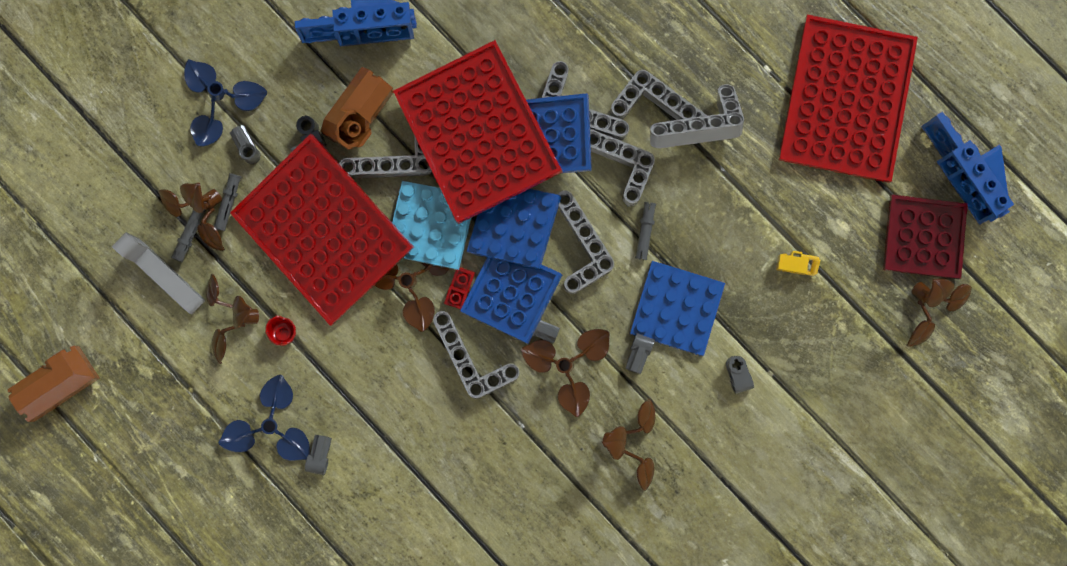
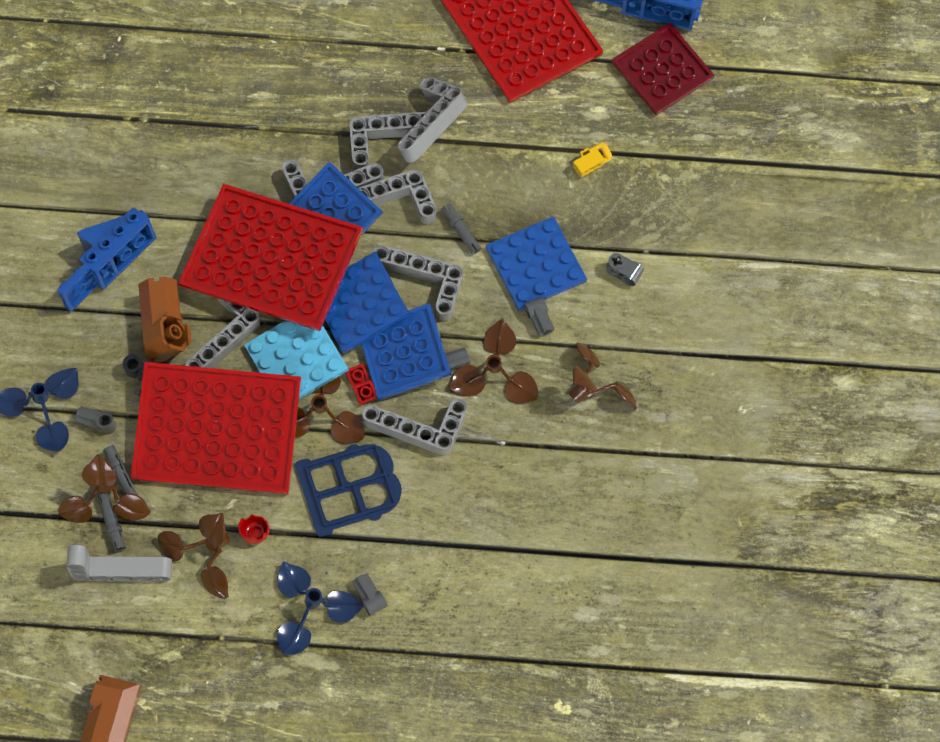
camera: 45 degrees left, 15 degrees down
reddish brown plant [907,279,972,347] -> none
none -> dark blue window [295,444,402,538]

